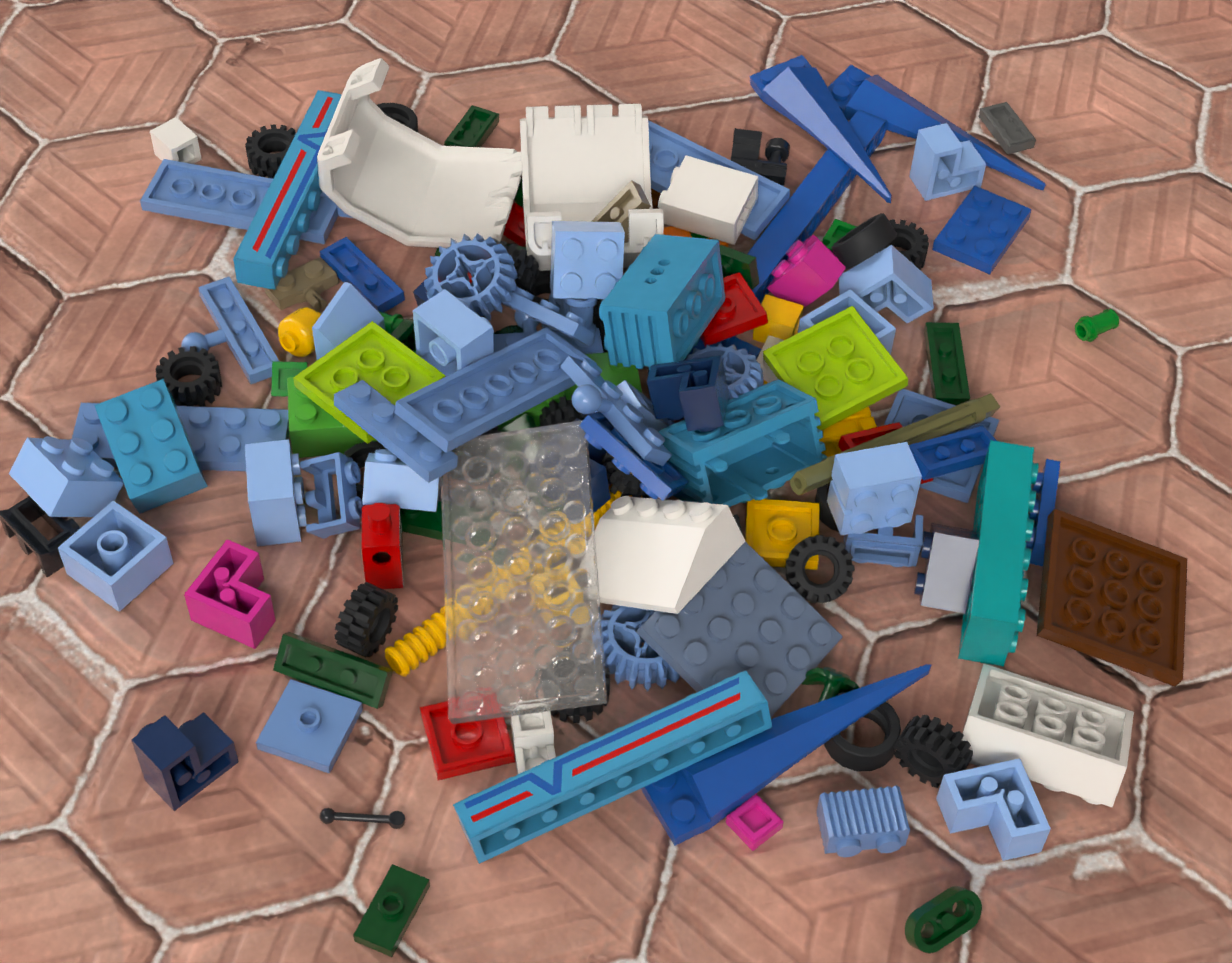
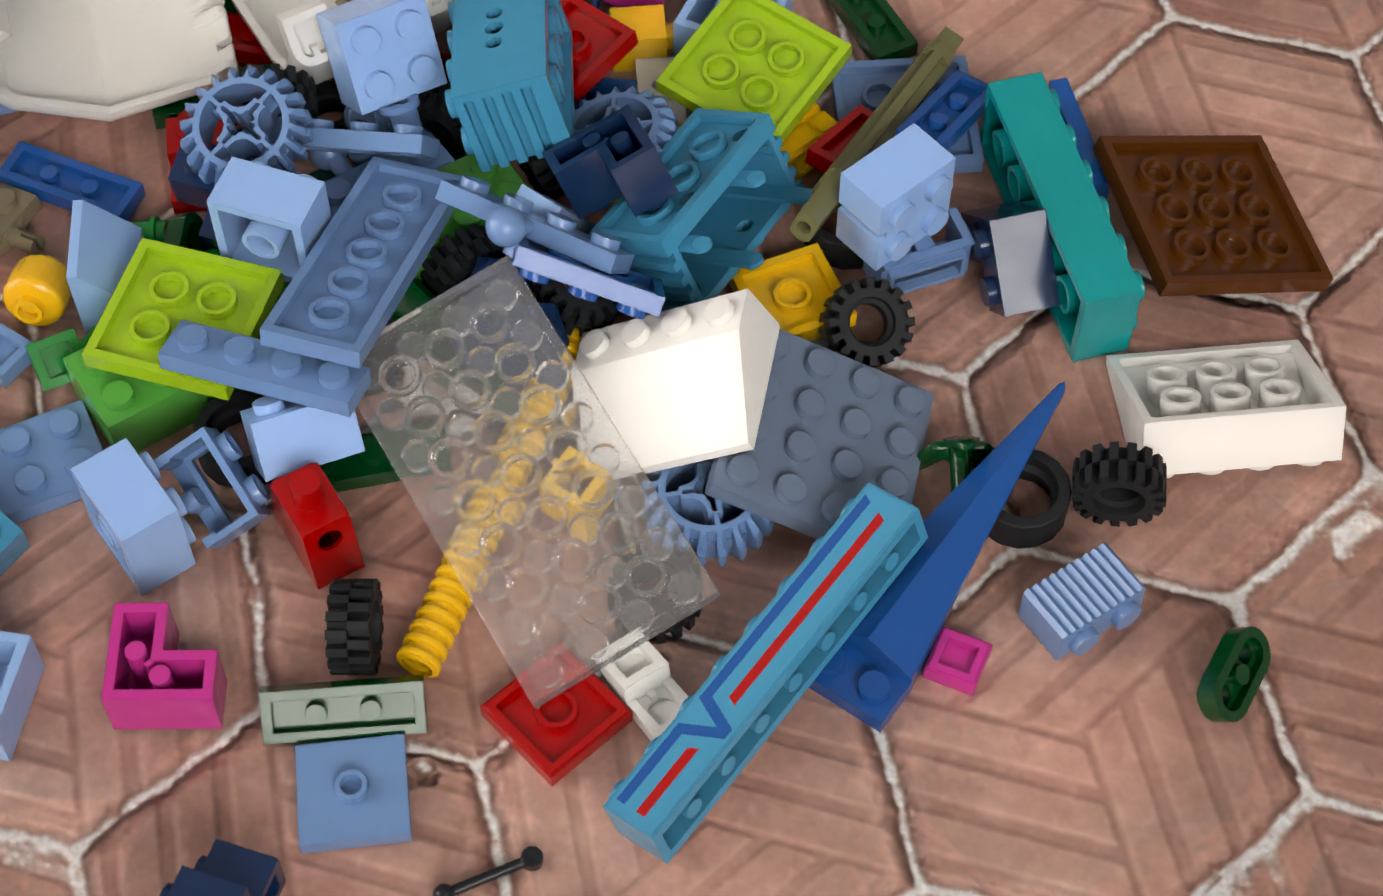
camera: 25 degrees left, 5 degrees up
light blue brick [936,758,1051,861] -> none

